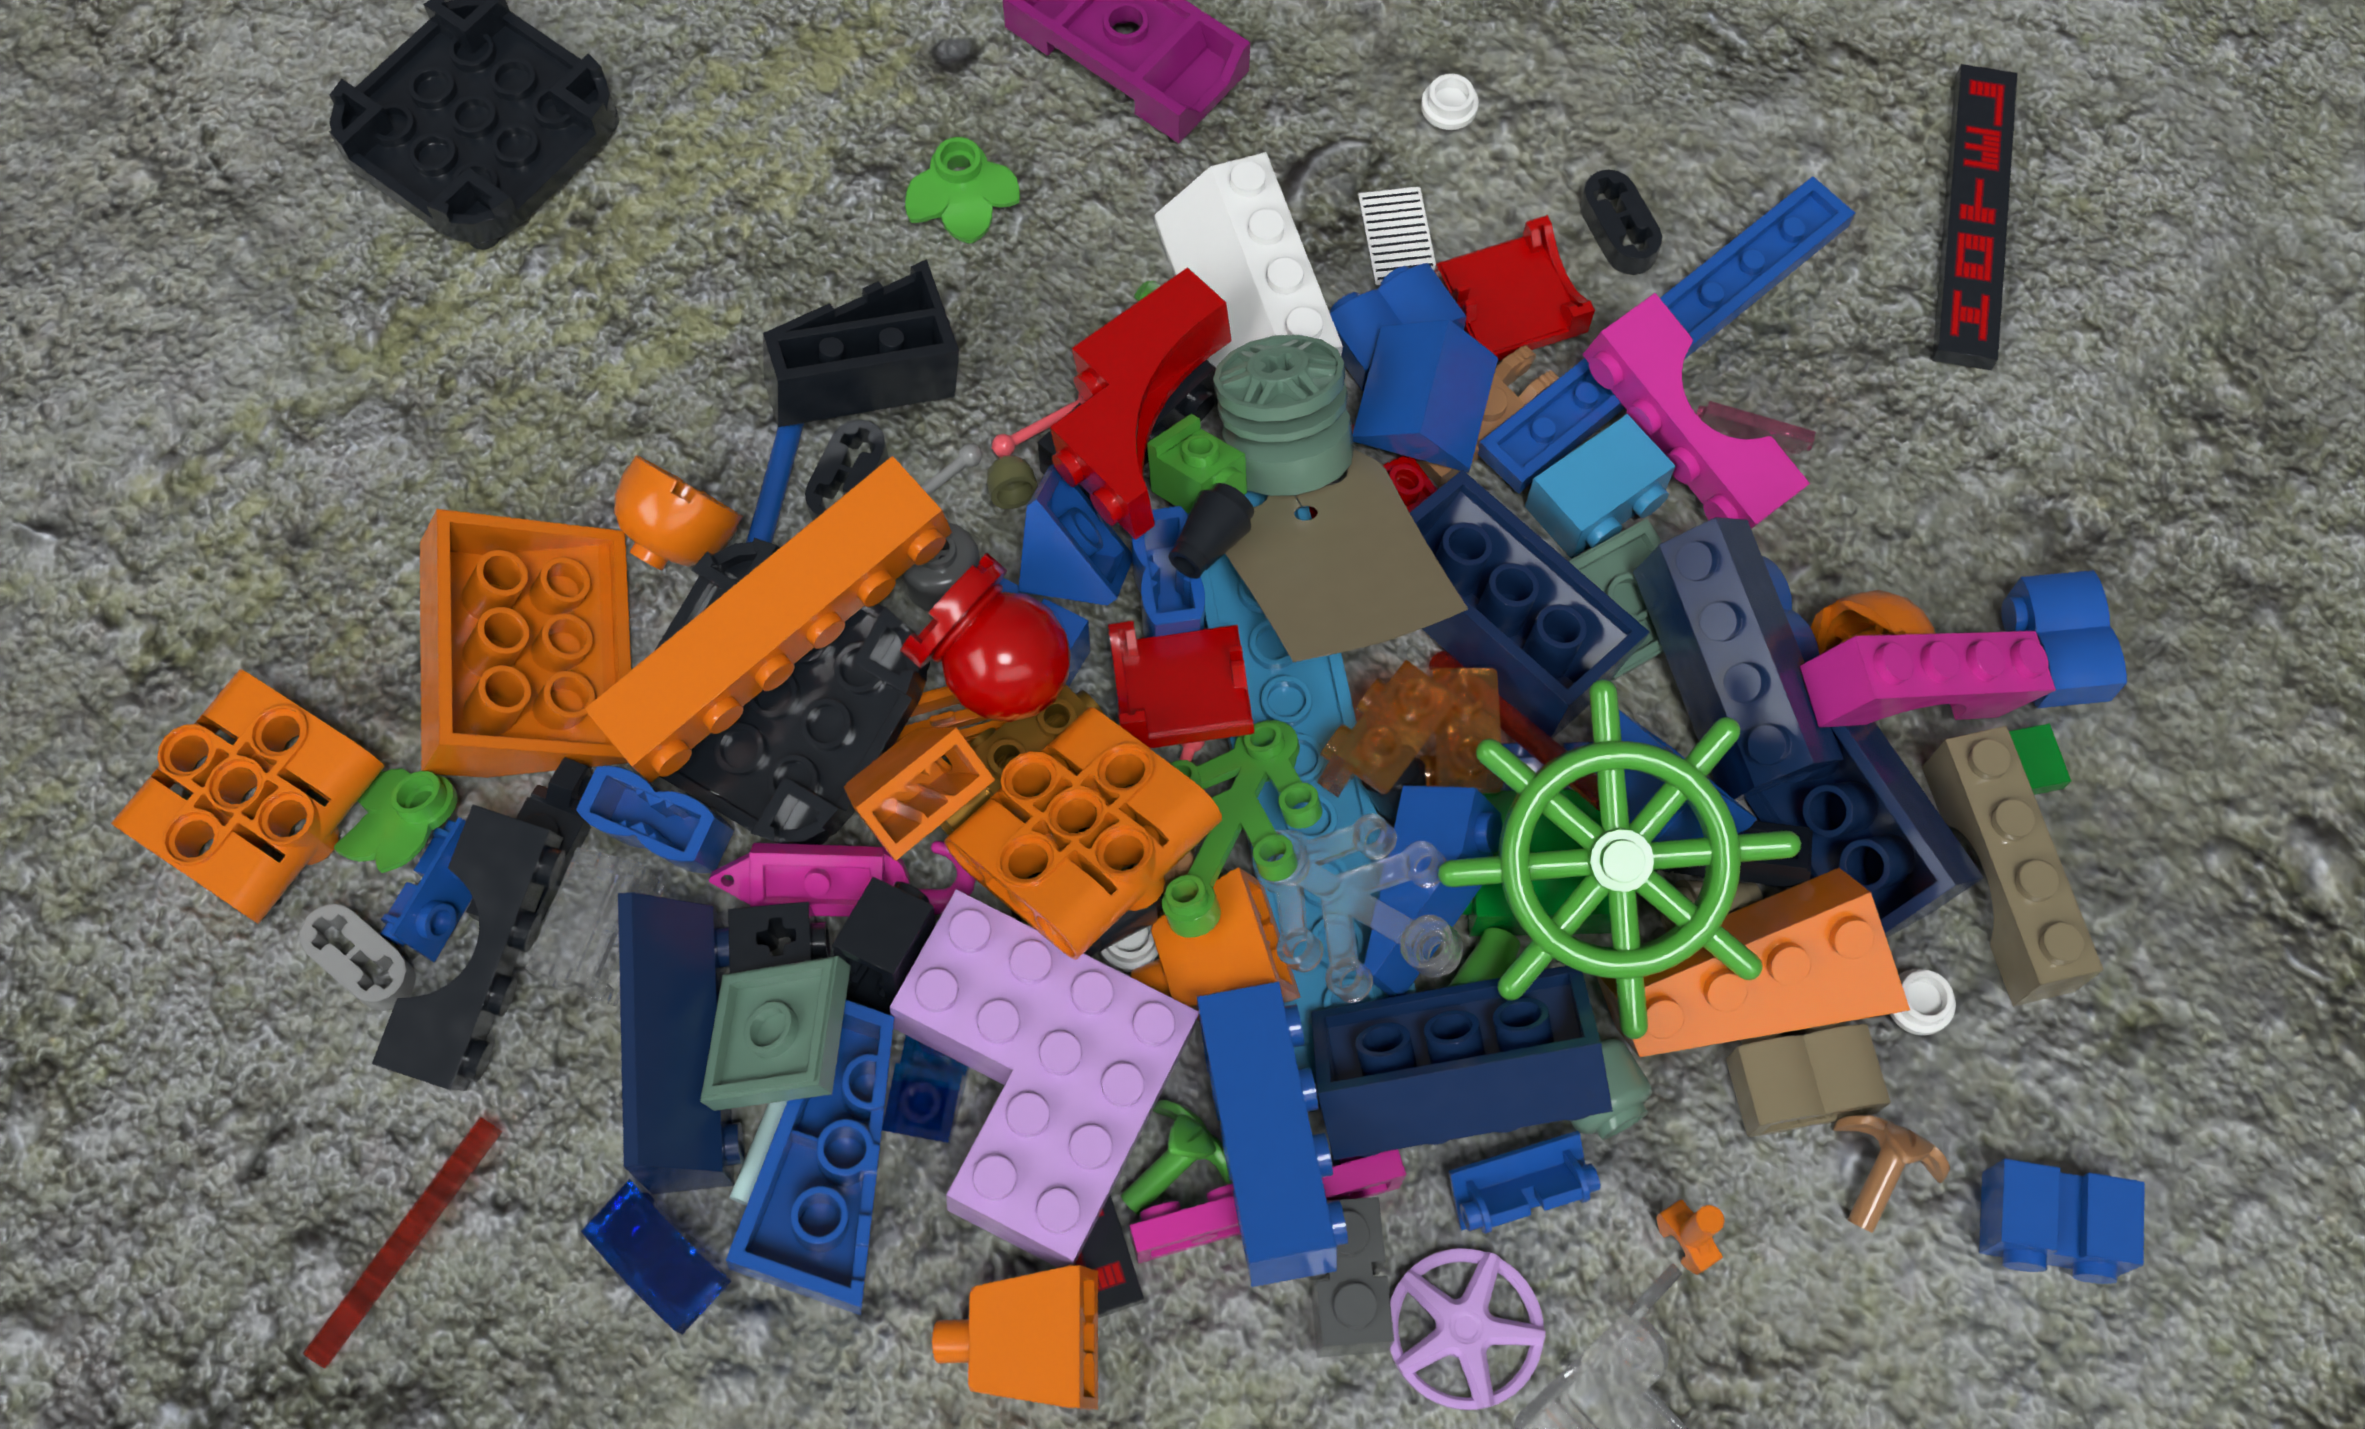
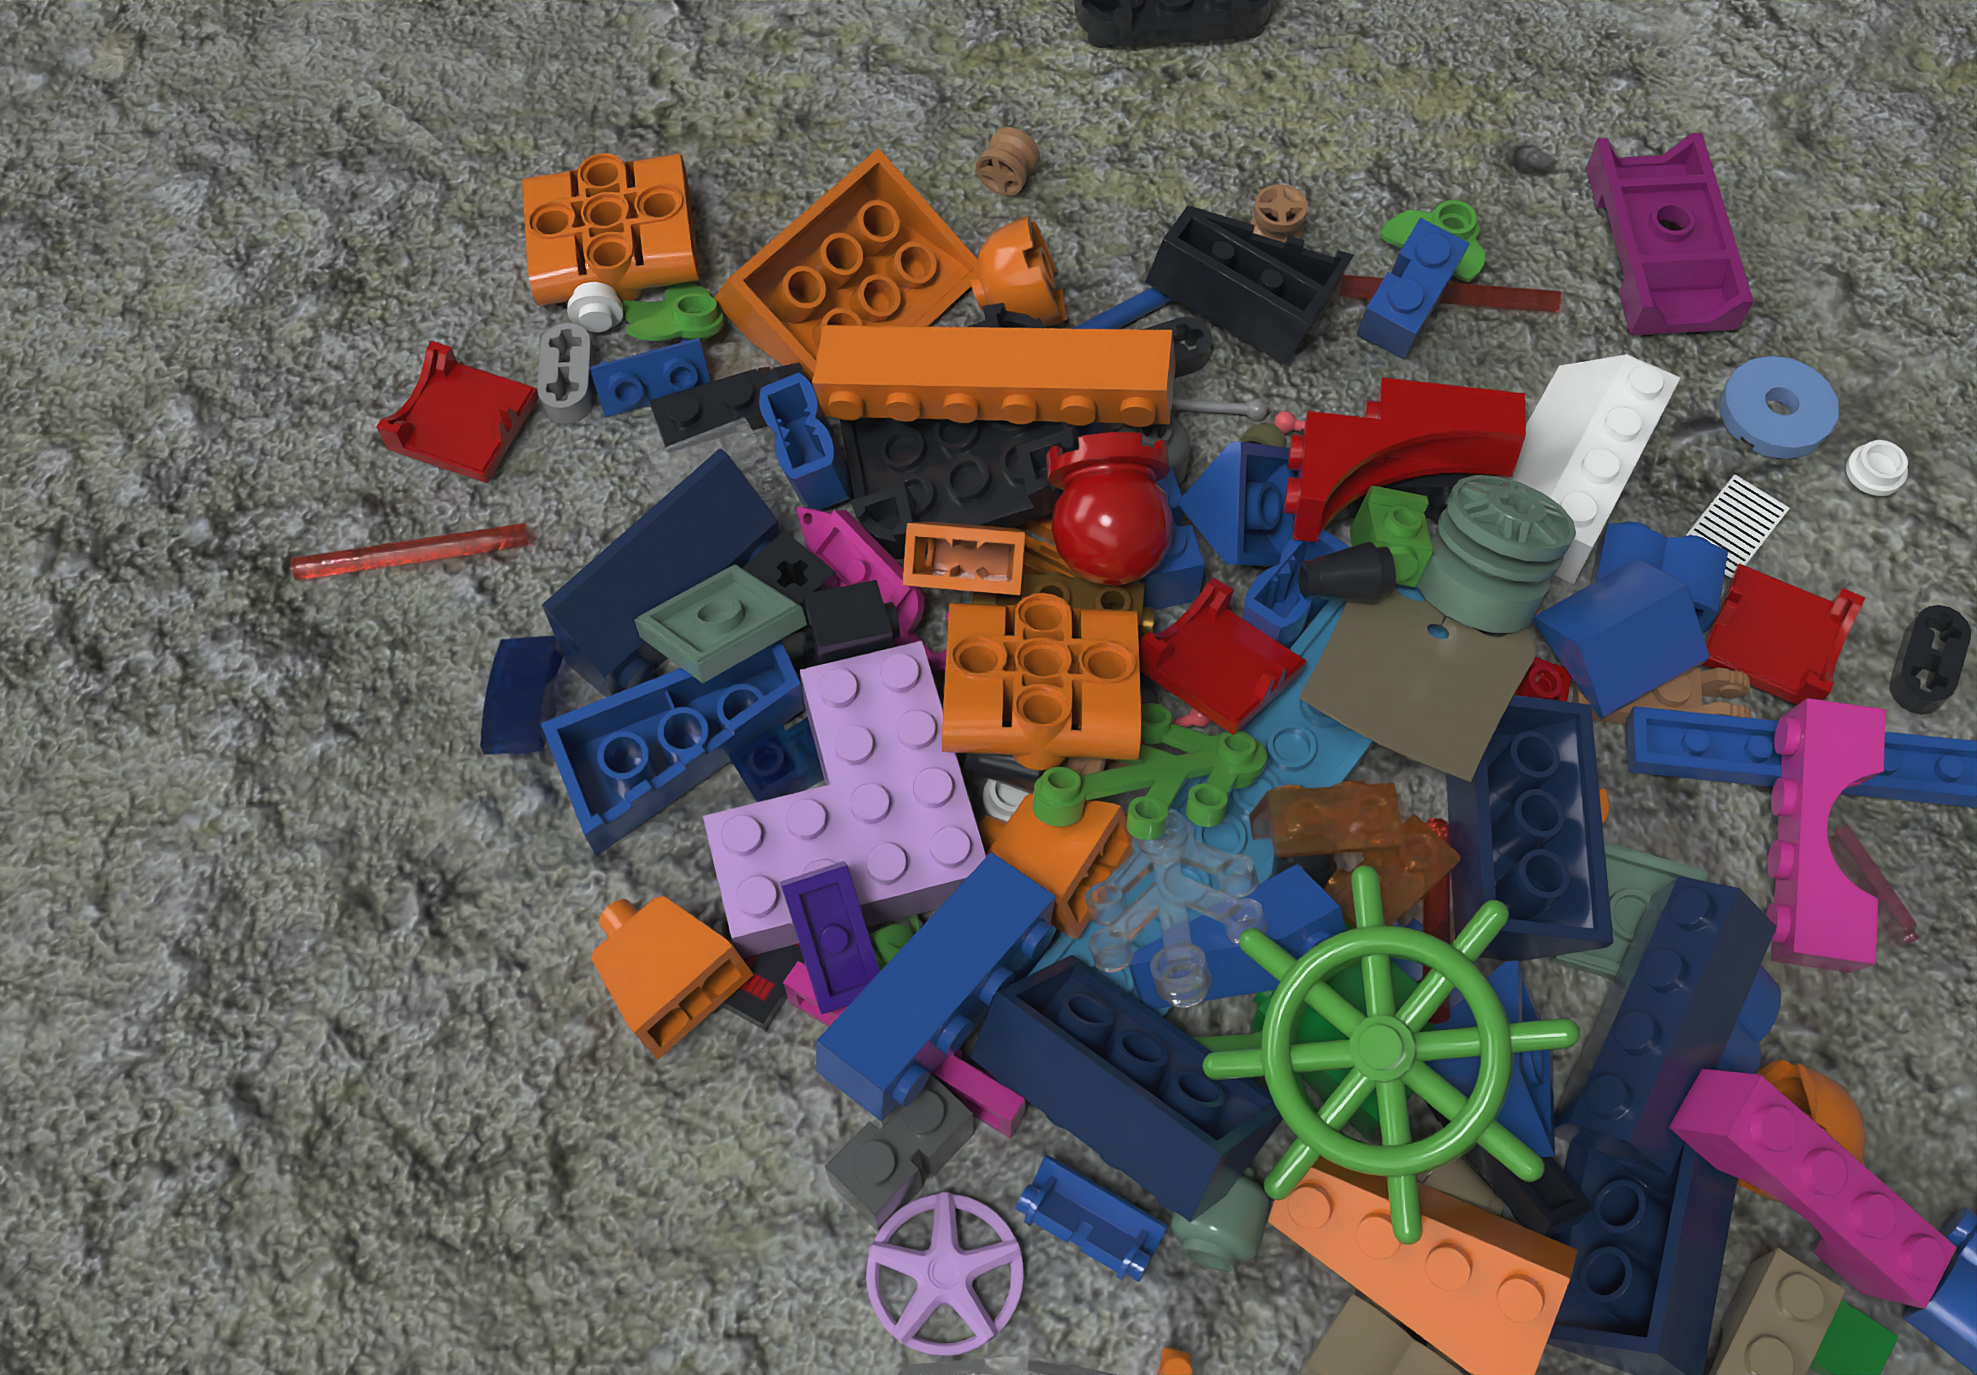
camera: 50 degrees right, 5 degrees down
black arch [372,804,565,1091] -> none
dark azure brick [1525,414,1676,559] -> none
none -> red piece [376,341,539,483]
none -> white plate [567,282,623,333]
none -> dark purple plate [780,861,880,1015]
none -> medium nougat wheel [975,127,1040,196]
none -> medium nougat wheel [1251,184,1308,242]
none -> clear red bar [1339,275,1561,313]
none -> blue brick [1357,217,1470,360]
none -> medium blue tile [1720,356,1839,459]

